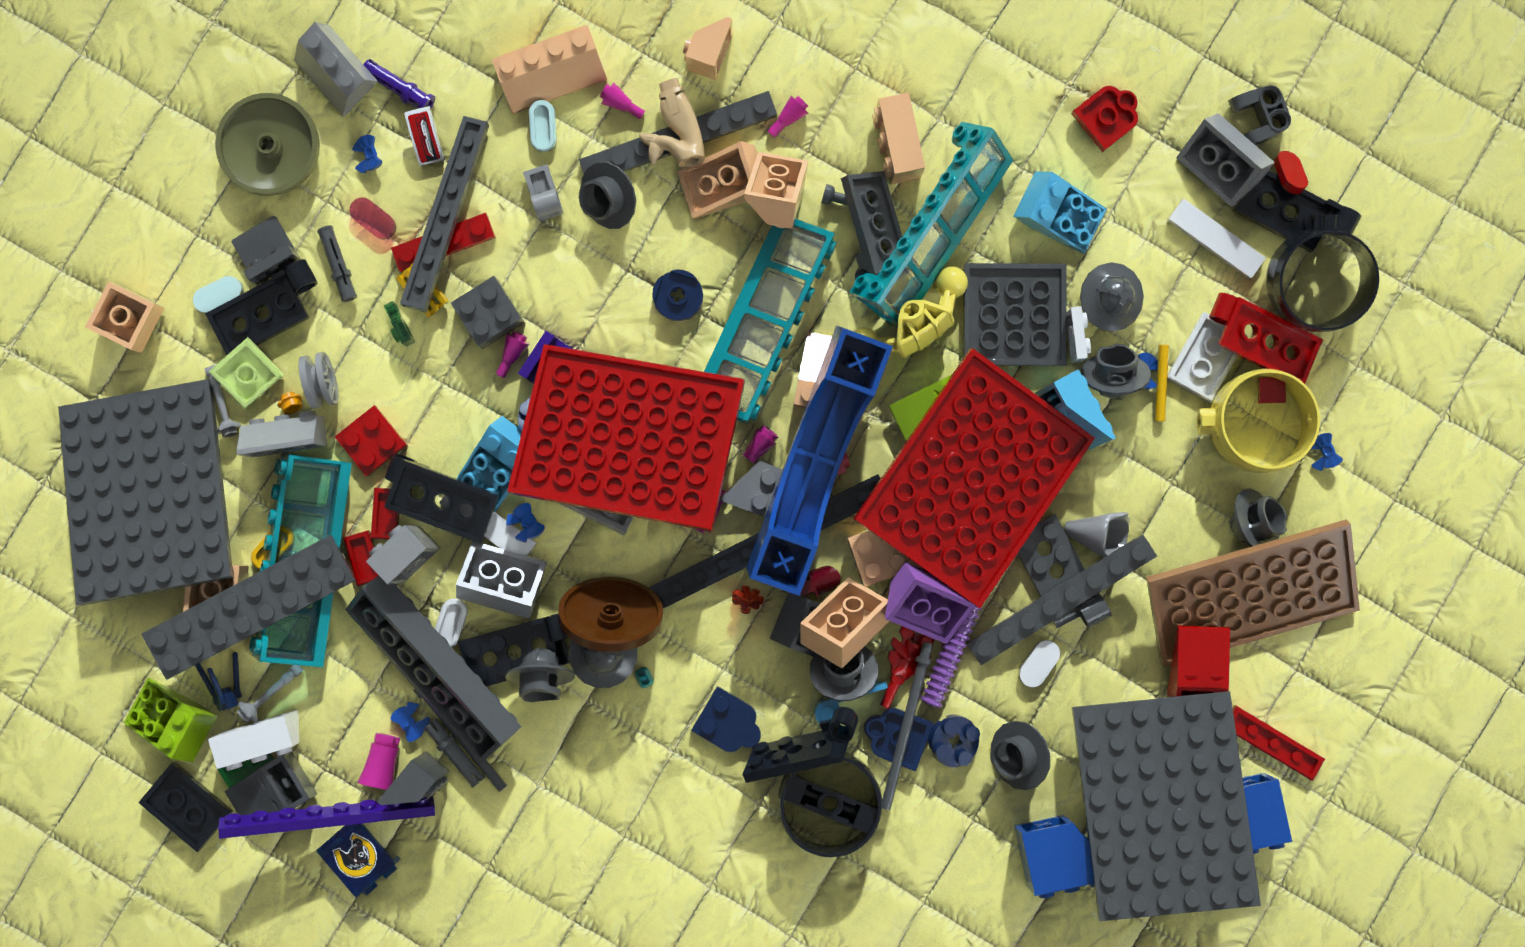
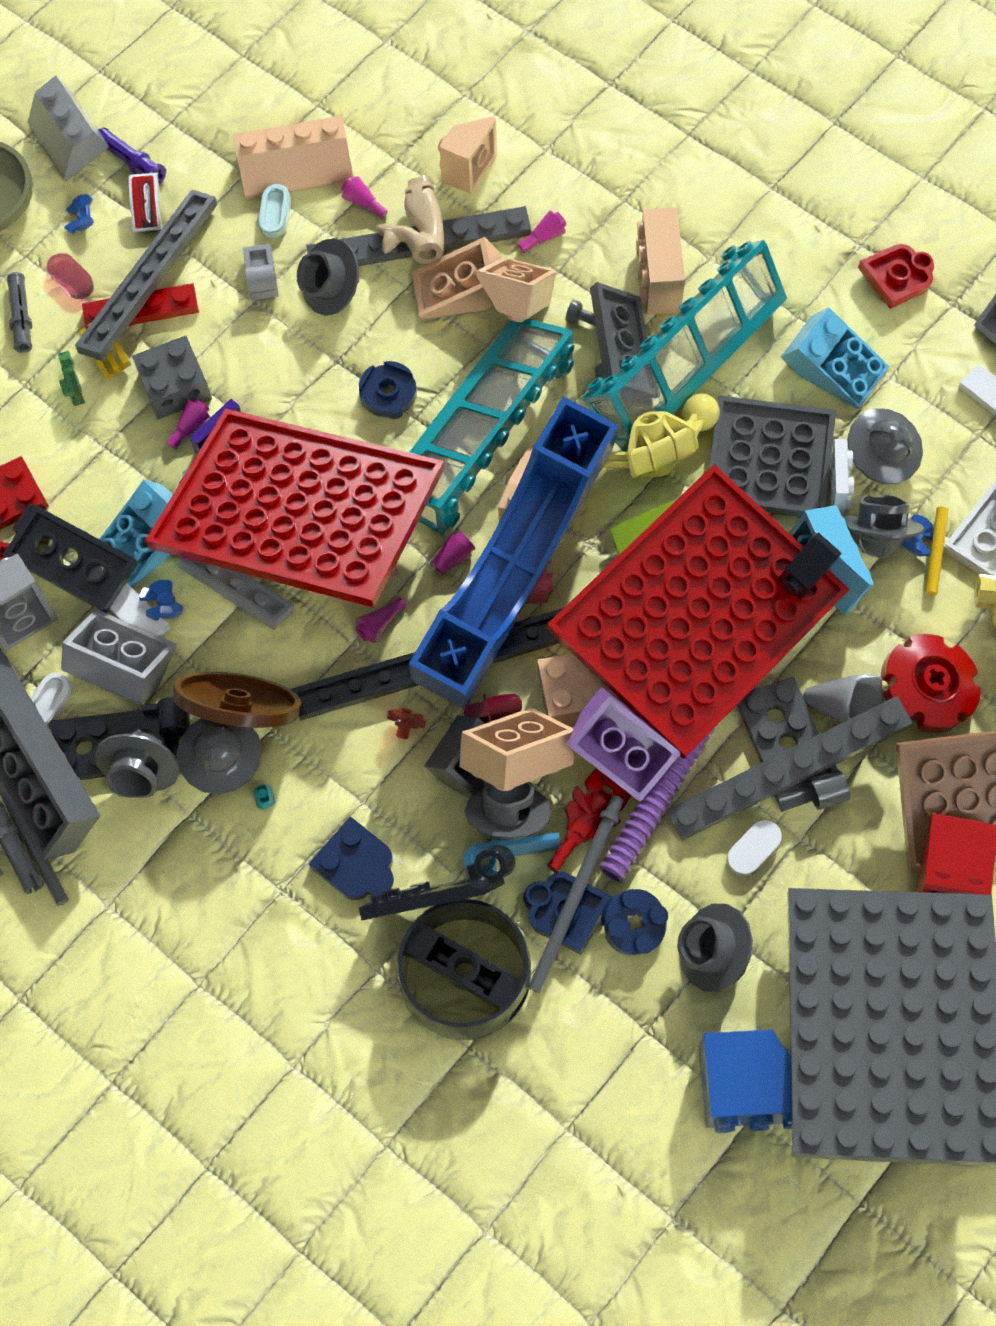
camera: 10 degrees right, 20 degrees down
light grey wing [719,461,783,517] -> none
none -> black slope [778,532,842,600]
none -> red piece [880,634,981,733]

